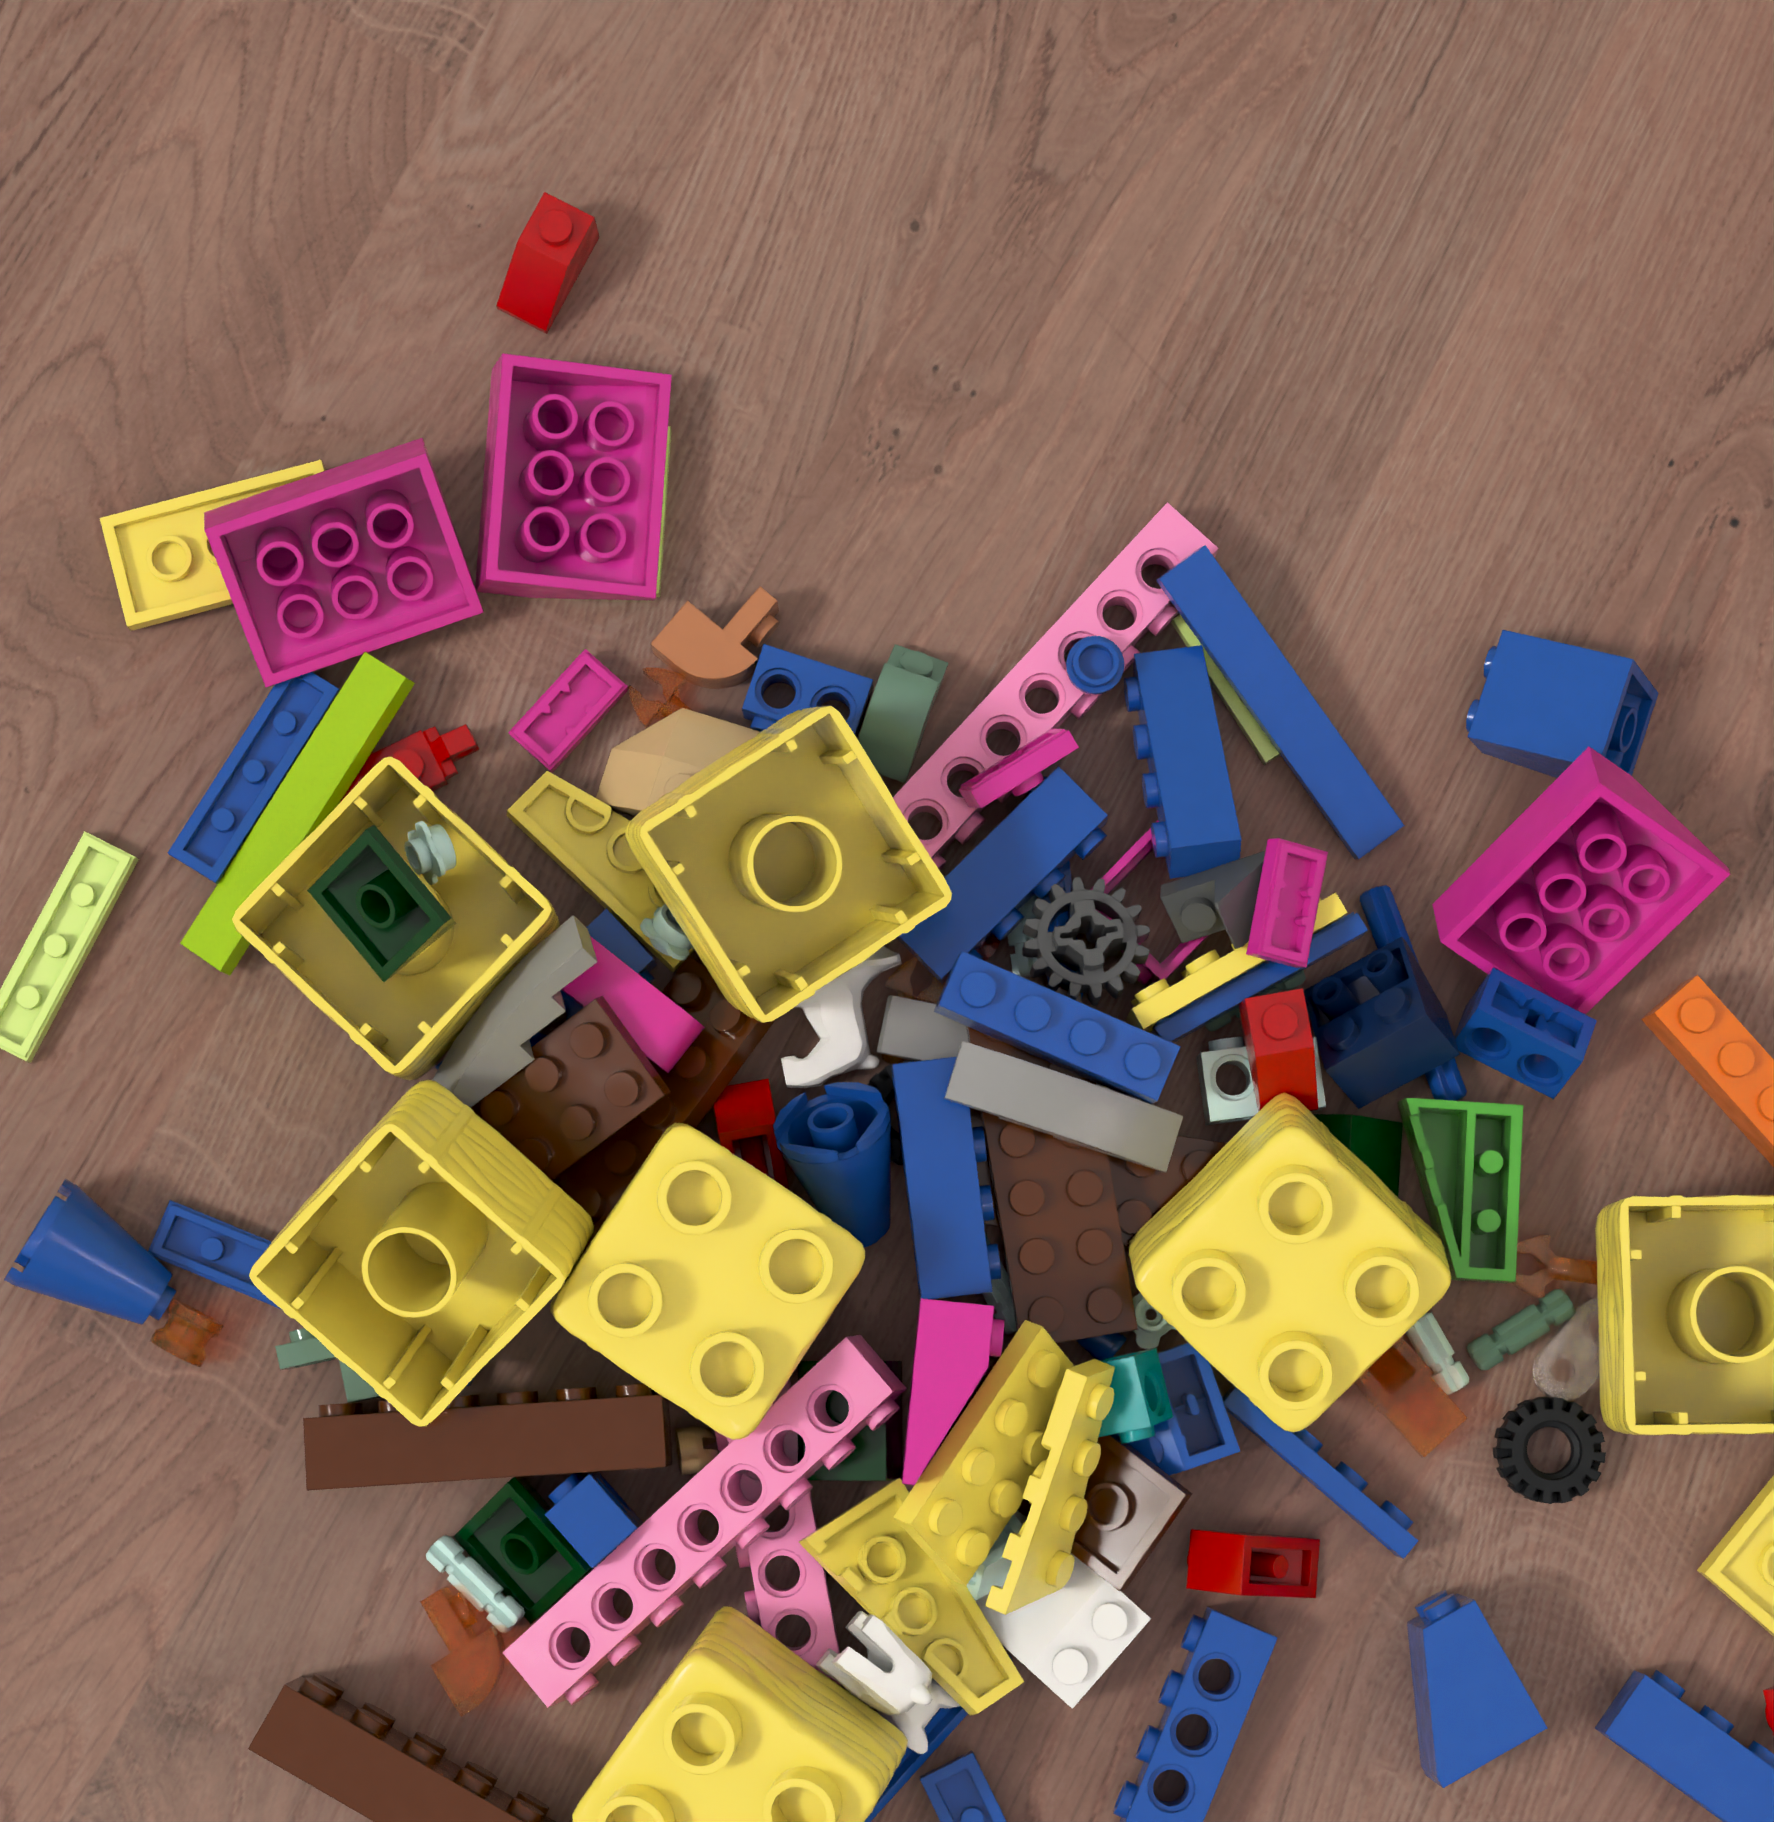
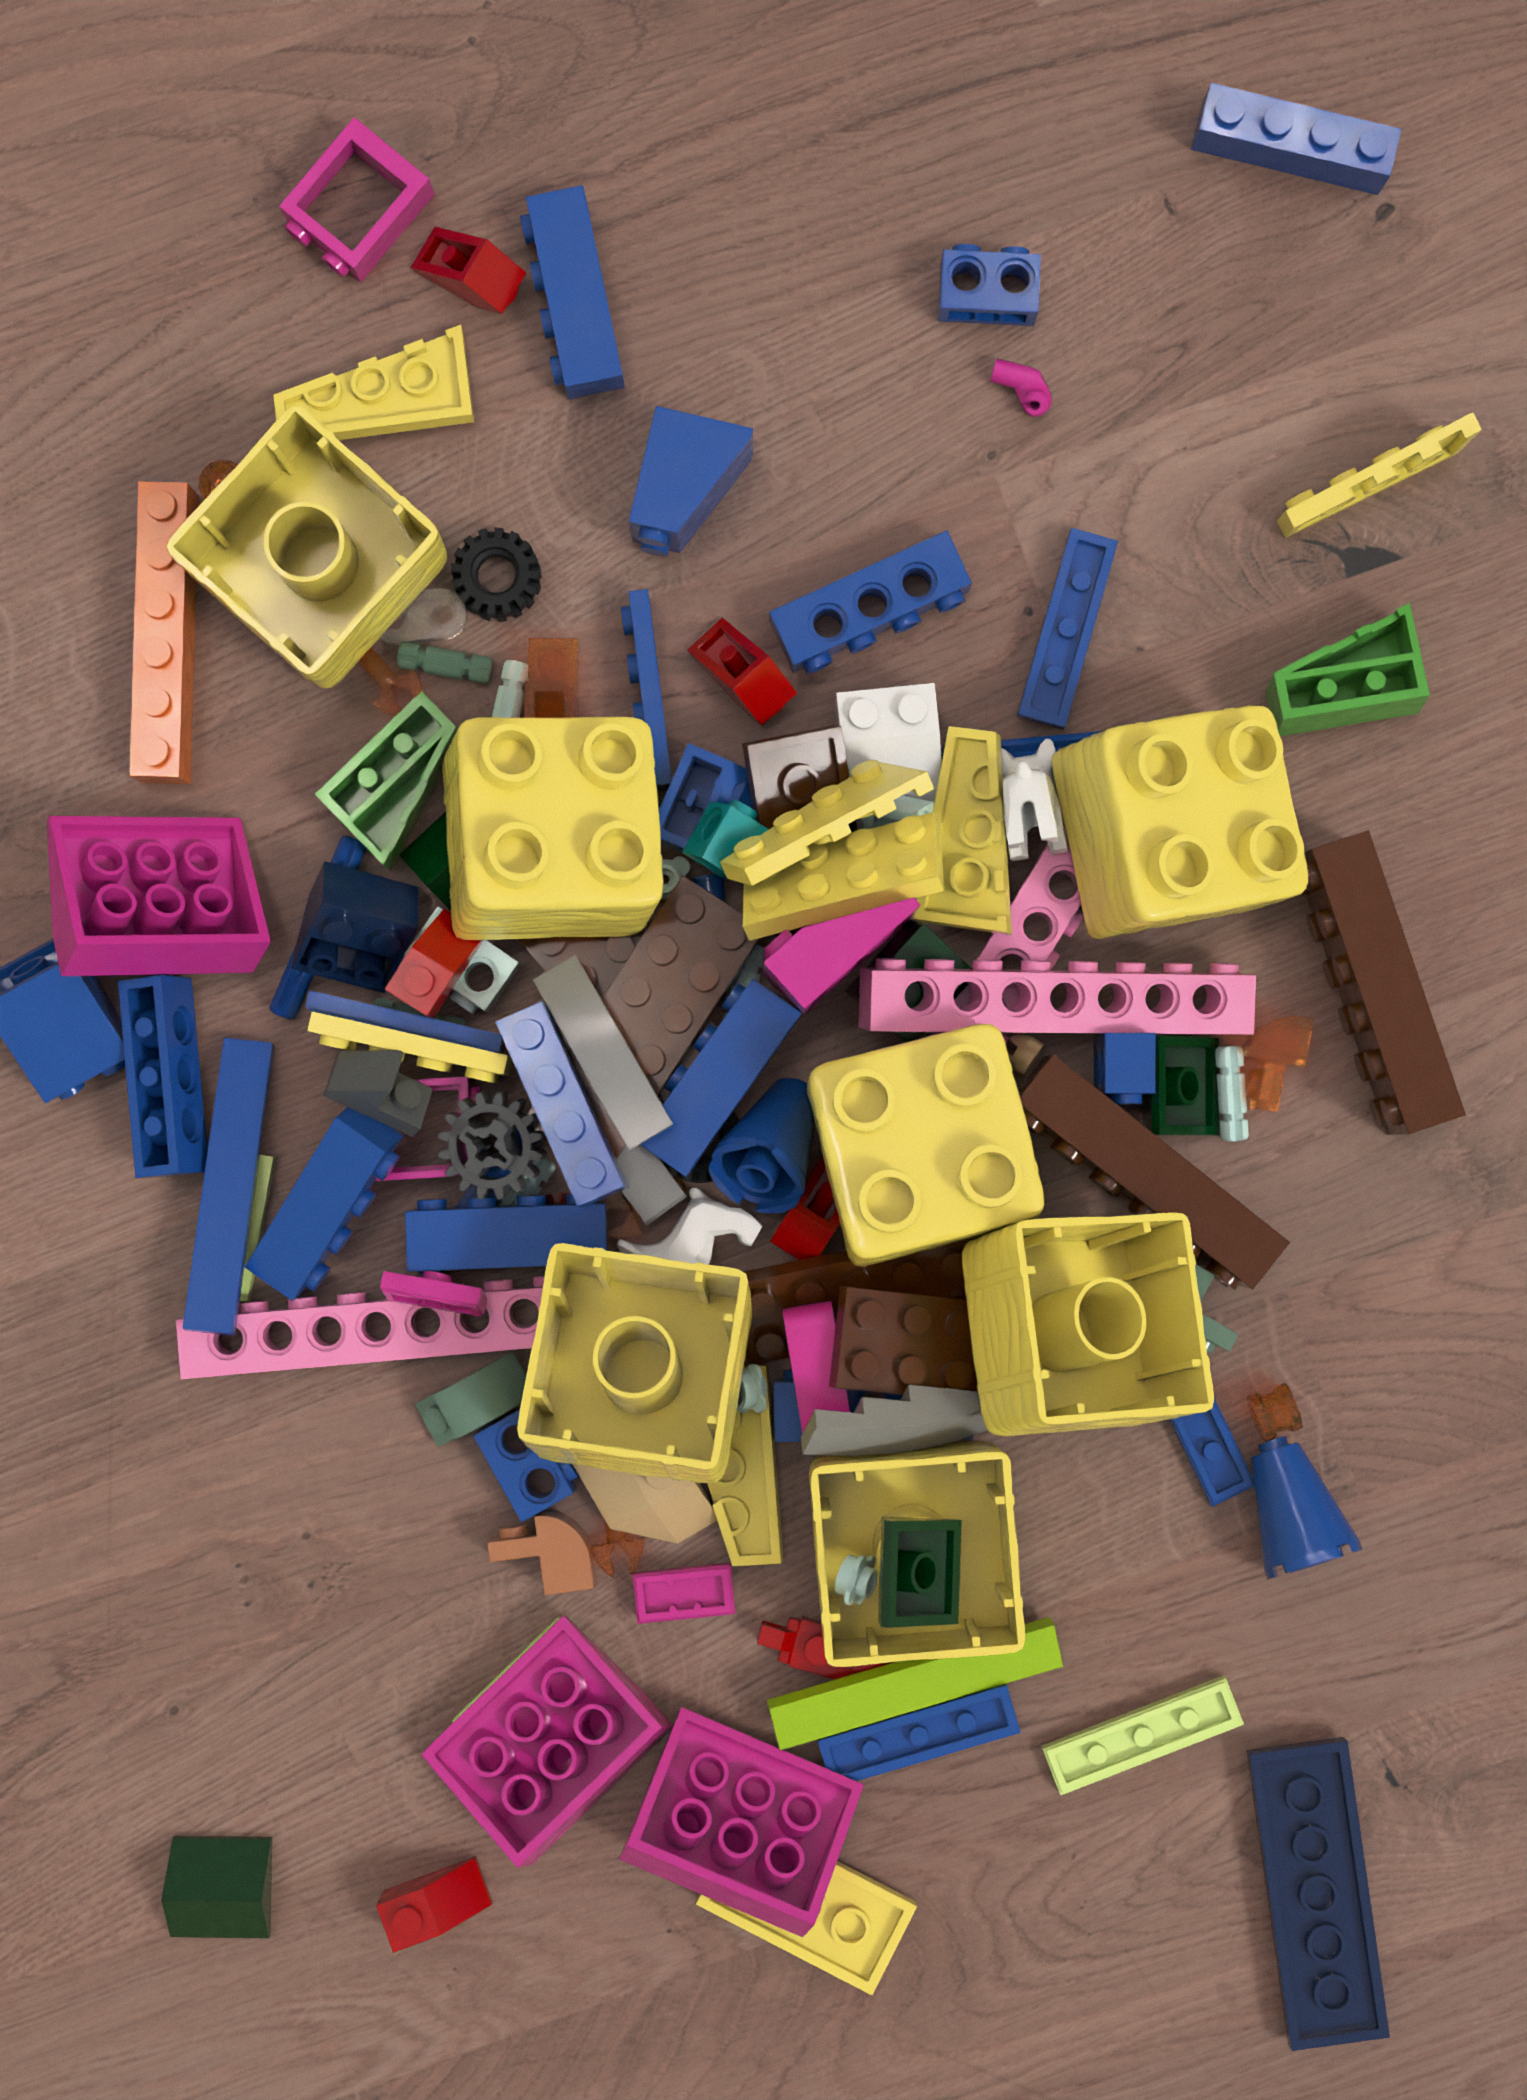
camera: 140 degrees left, 5 degrees up
blue plate [1066,636,1124,694] -> none
dark pink plate [1246,838,1328,968] -> none
blue brick [1454,968,1597,1099] -> none
none -> blue brick [118,975,208,1178]
none -> dark green slope [161,1836,272,1938]

